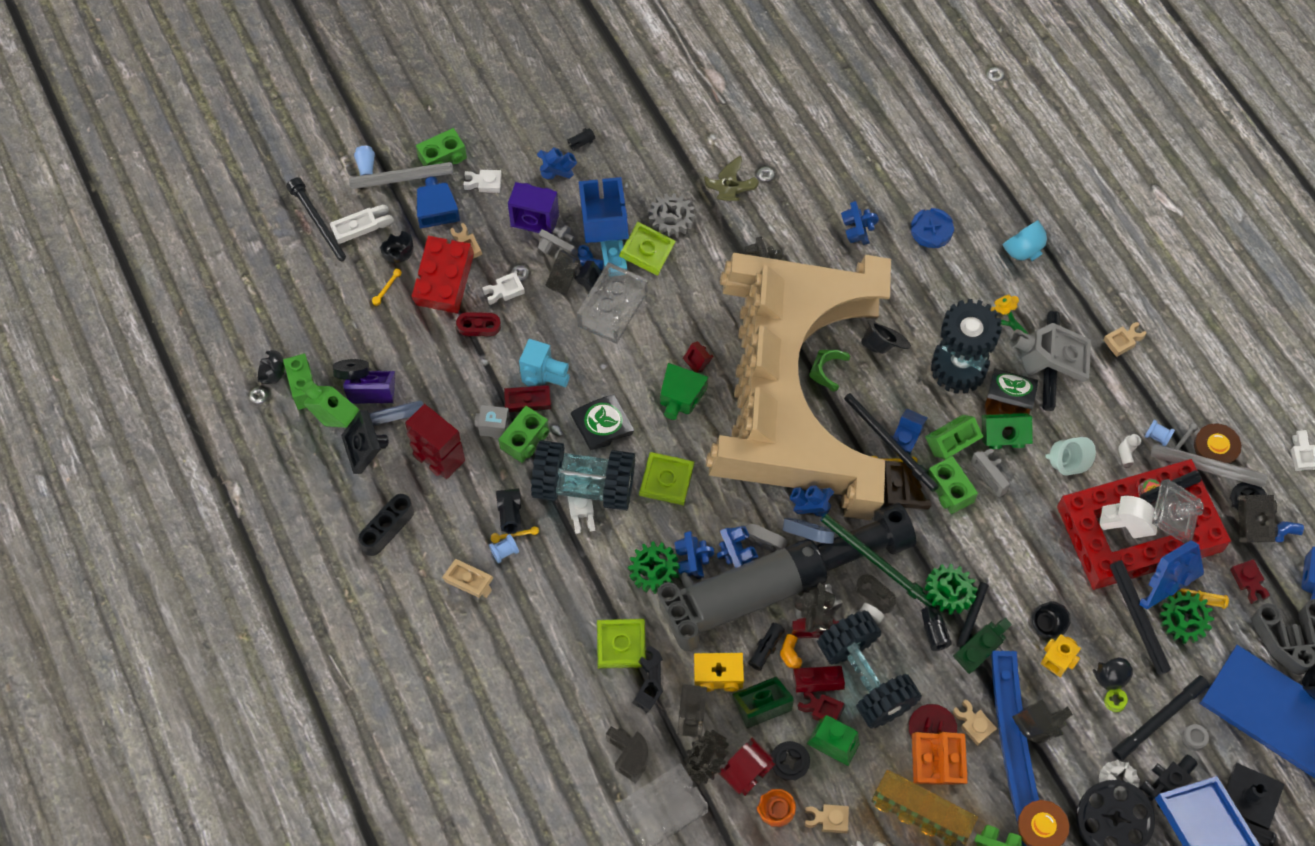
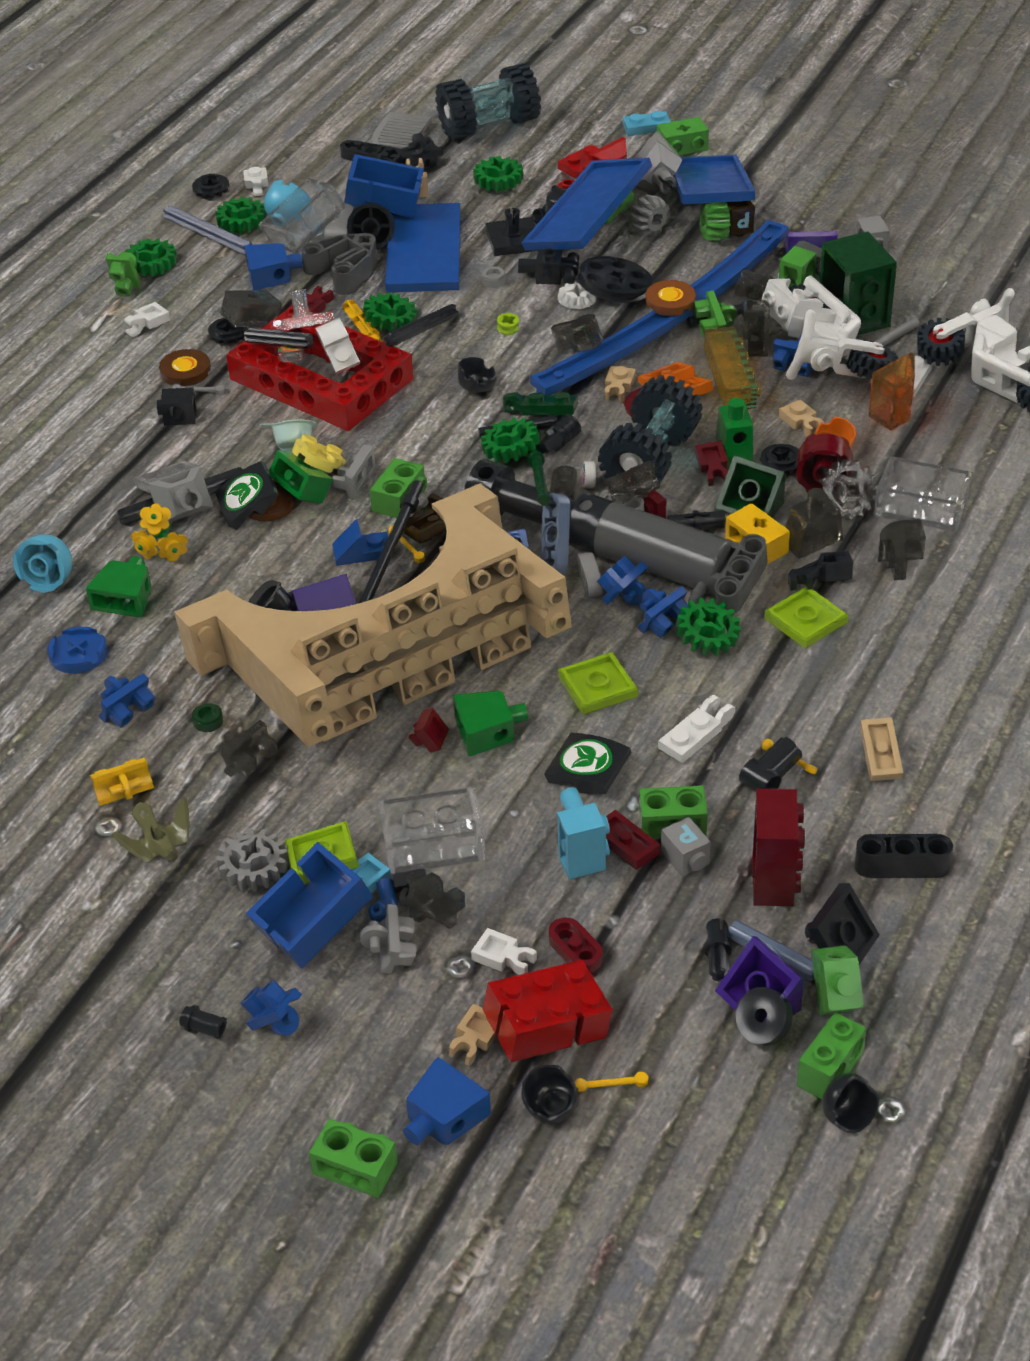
camera: 125 degrees left, 20 degrees down
black piece [286,177,346,262] -> none
white hinge [330,204,394,244] -> none
light grey axle [349,162,454,189] -> none
light blue cone [354,146,375,176] -> none
white plate [464,170,502,193] -> none
light blue bush [489,534,519,563] -> none
dark purple brick [508,182,559,235] -> none
black plate [531,440,635,511] -> none
light orange arm [780,634,802,669] -> none
dark red plate [793,666,845,693] -> none
bright green brick [925,415,984,459] -> none
black plate [931,299,1002,394] -> none
yellow brick [1040,634,1081,678] -> none
black hair [1093,657,1133,690] -> none
tan plate [1103,322,1146,357] -> none
black piece [1112,675,1210,761] -> none
white arm [1118,434,1141,467] -> none
blue wing [1139,540,1204,609] -> none
light blue bush [1144,419,1175,446] -> none
light grey axle [1151,444,1268,487] -> none
none -> green torso [86,556,151,618]
none -> yellow hips [90,757,154,806]
none -> black brick [157,387,197,426]
none -> dark green tile [192,703,223,732]
none -> dark purple slope [288,574,356,611]
none -> light yellow plate [292,434,346,474]
none -> black axle [705,918,732,982]

